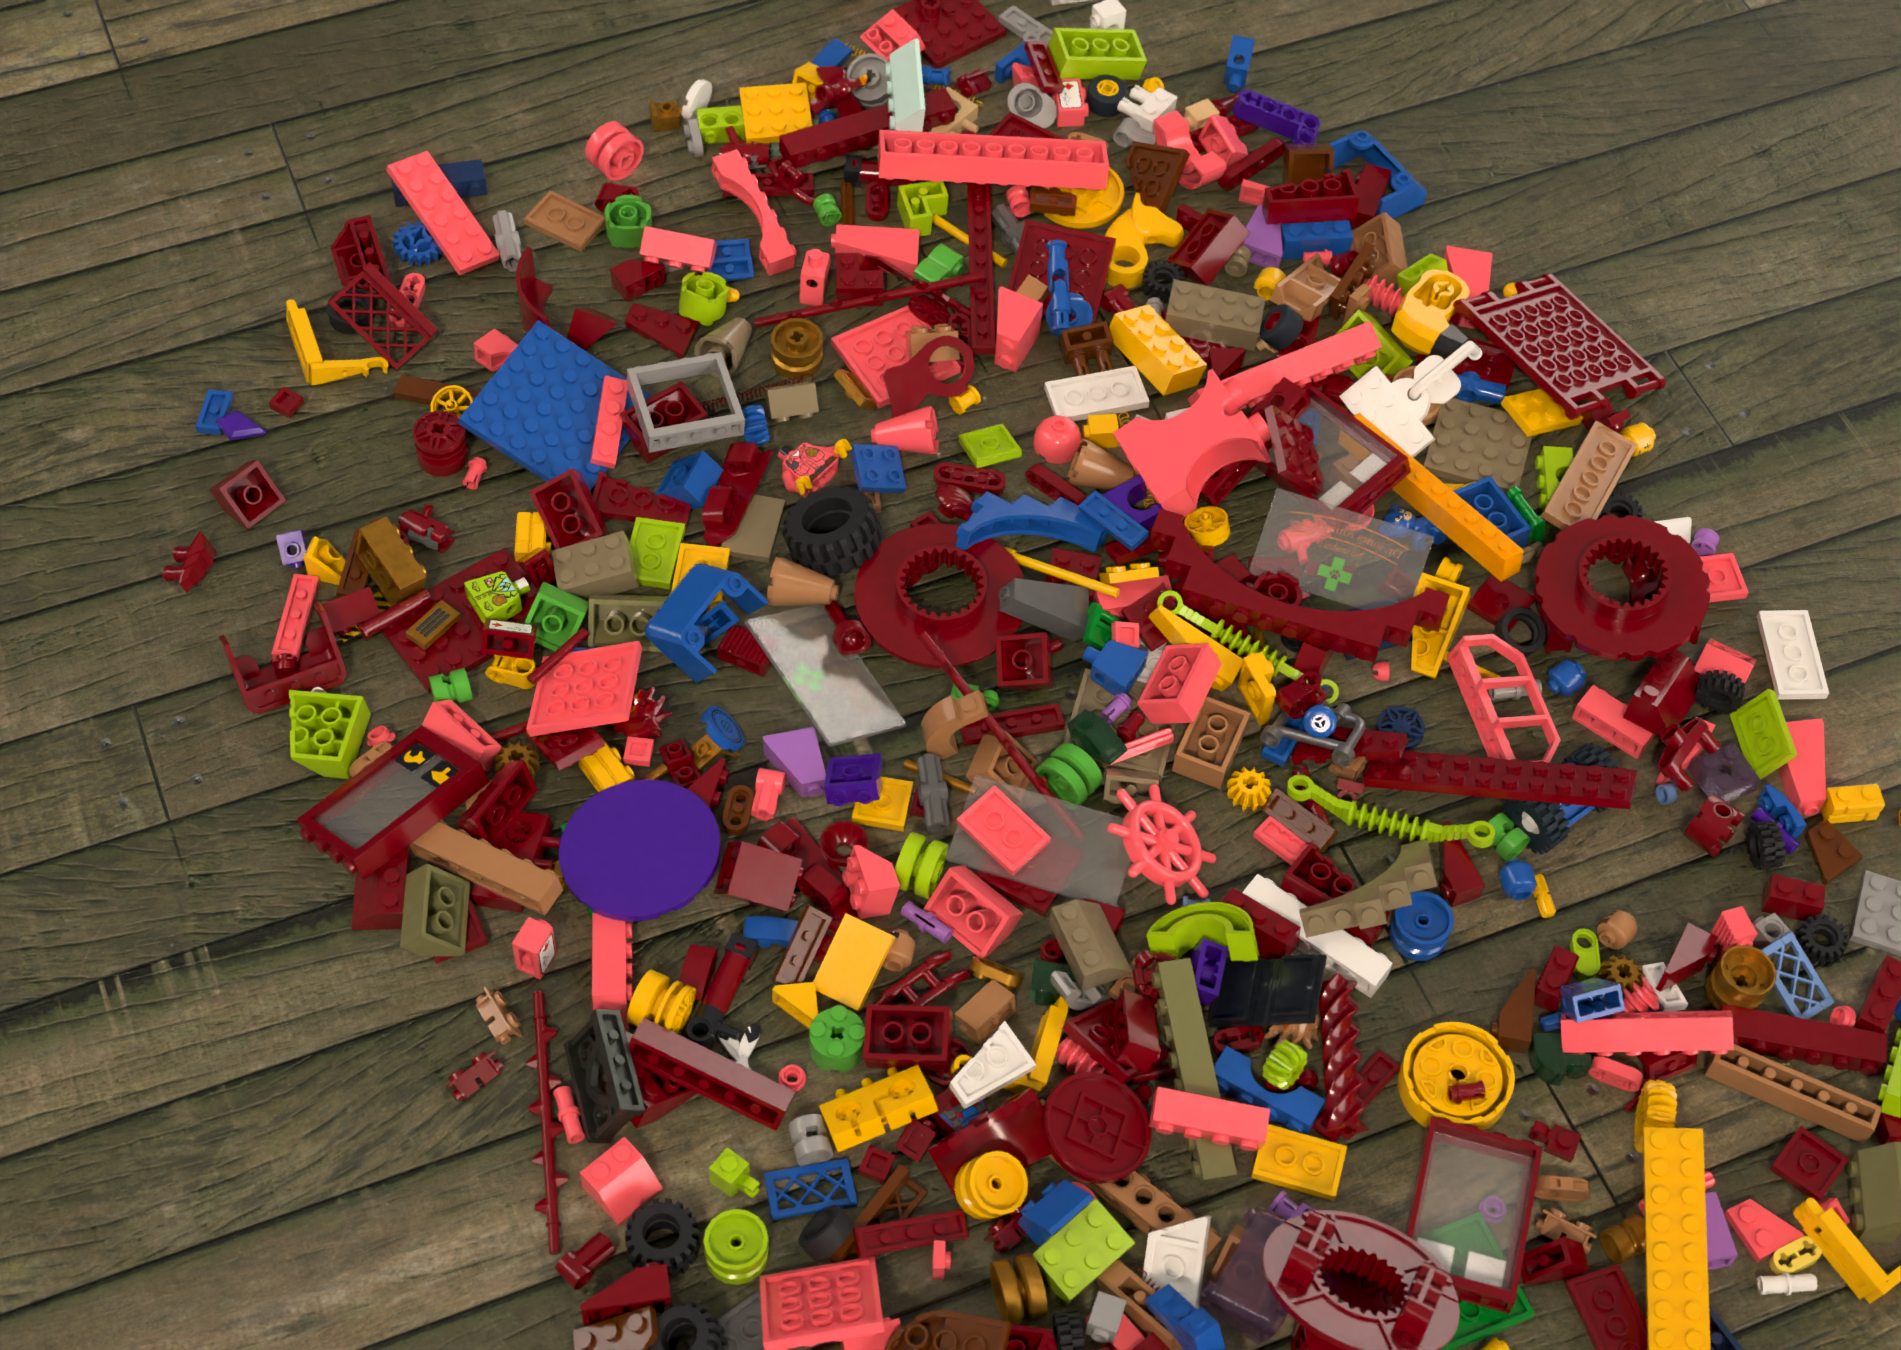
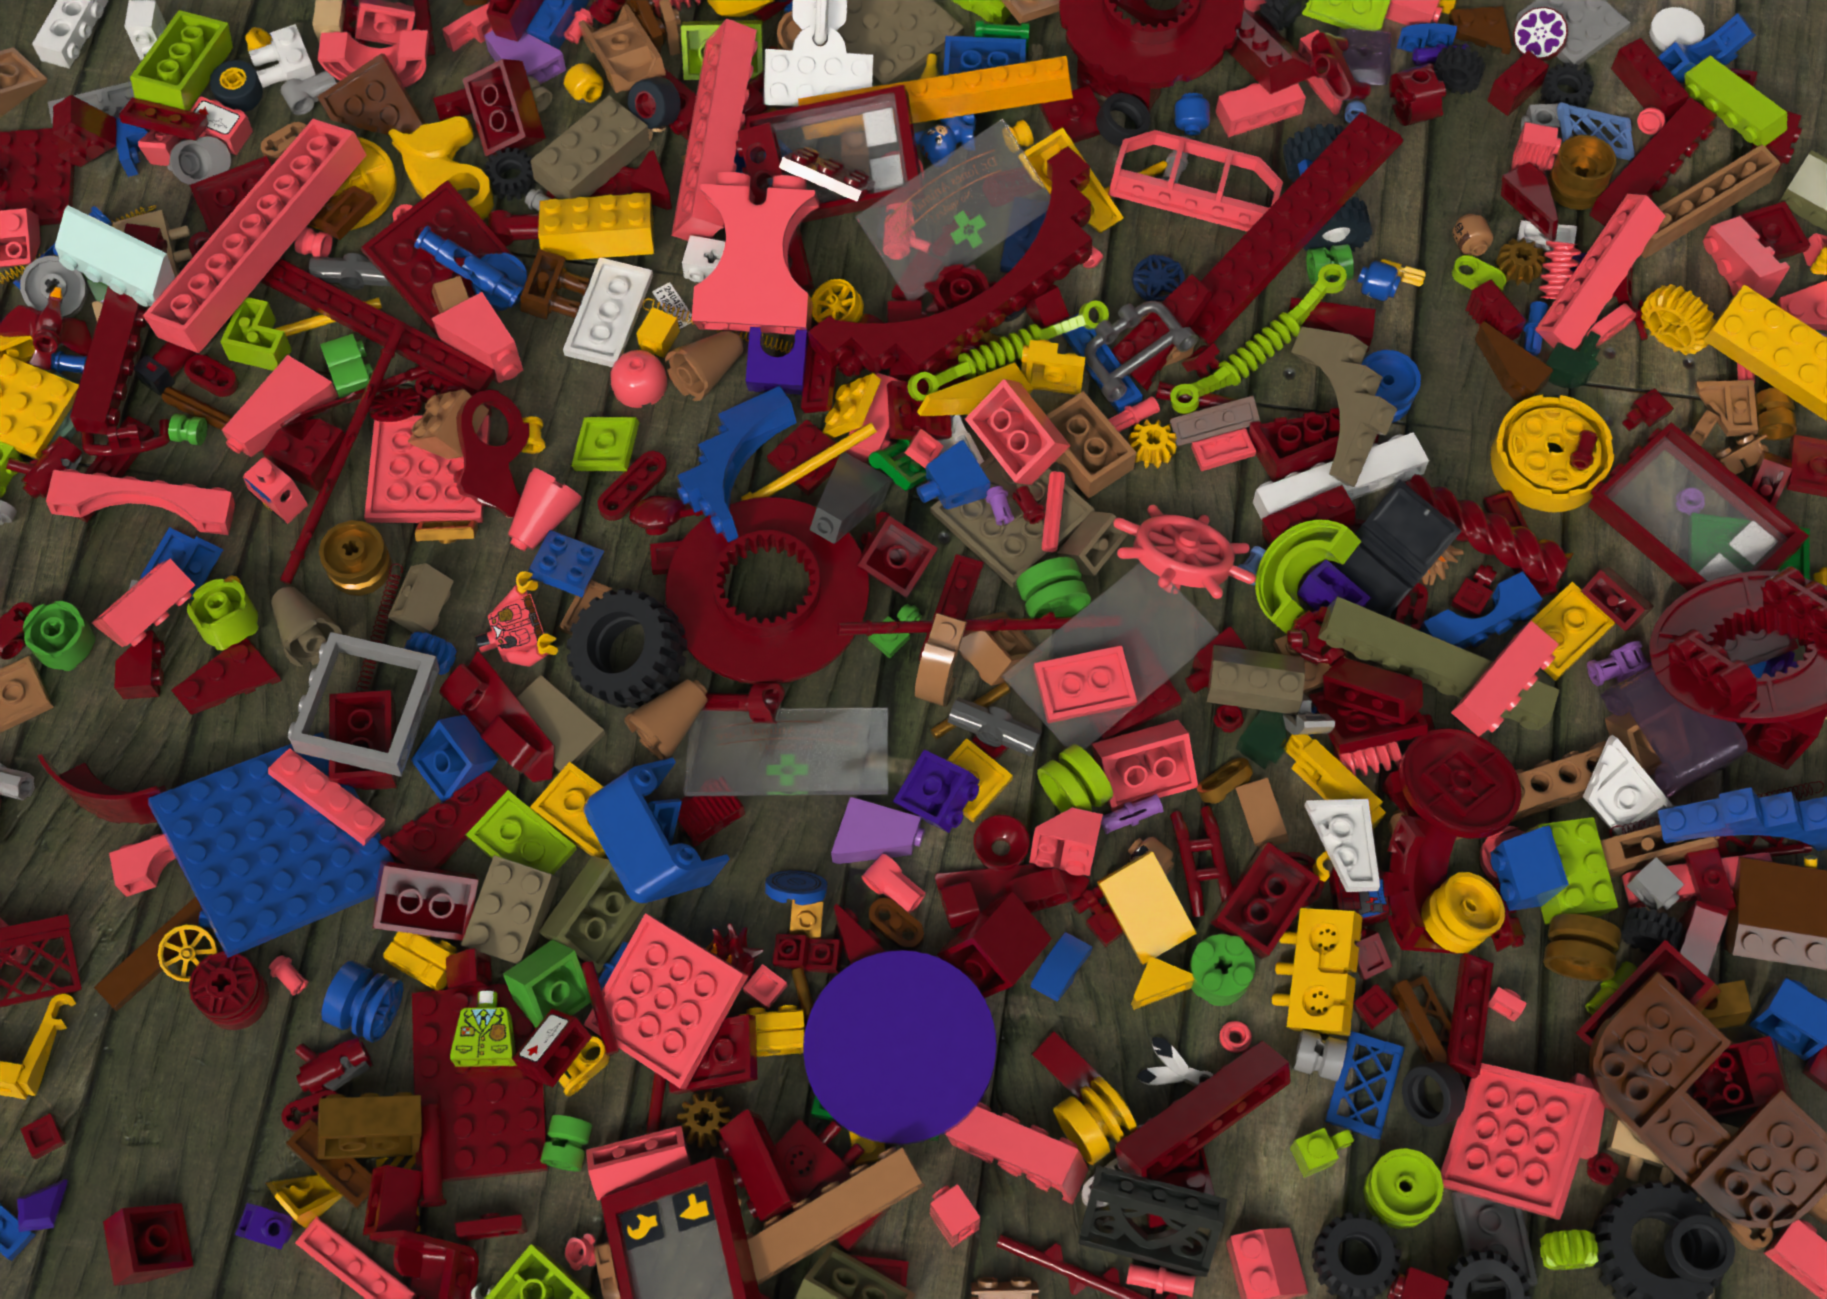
camera: 55 degrees left, 10 degrees up
pearl gold tile [405,600,461,650] -> none
dark red slope [566,307,618,351] -> none
piece [686,933,758,1050] -> none
plate [771,905,832,985] -> none
dark red hinge [951,68,991,98] -> none
dark red beam [1025,463,1086,505] -> none
clear green slope [1067,709,1127,765] -> none
blue tile [1078,490,1149,551] -> none
lime gear [1263,1040,1307,1090] -> none
dark red piece [1275,671,1327,719] -> none
blue head [1303,704,1337,738] -> none
blue torso [1560,978,1625,1023] -> none
none -> dark red brick [53,95,116,168]
none -> blue wheel [321,960,403,1043]
none -> dark red plate [455,1213,527,1242]
none -> coral axle [1108,396,1160,432]
none -> tile [1514,7,1568,61]
none -> dark red brick [1581,567,1654,632]
none -> medium nougat wing [1695,380,1758,436]
none -> coral wedge [1703,216,1790,299]

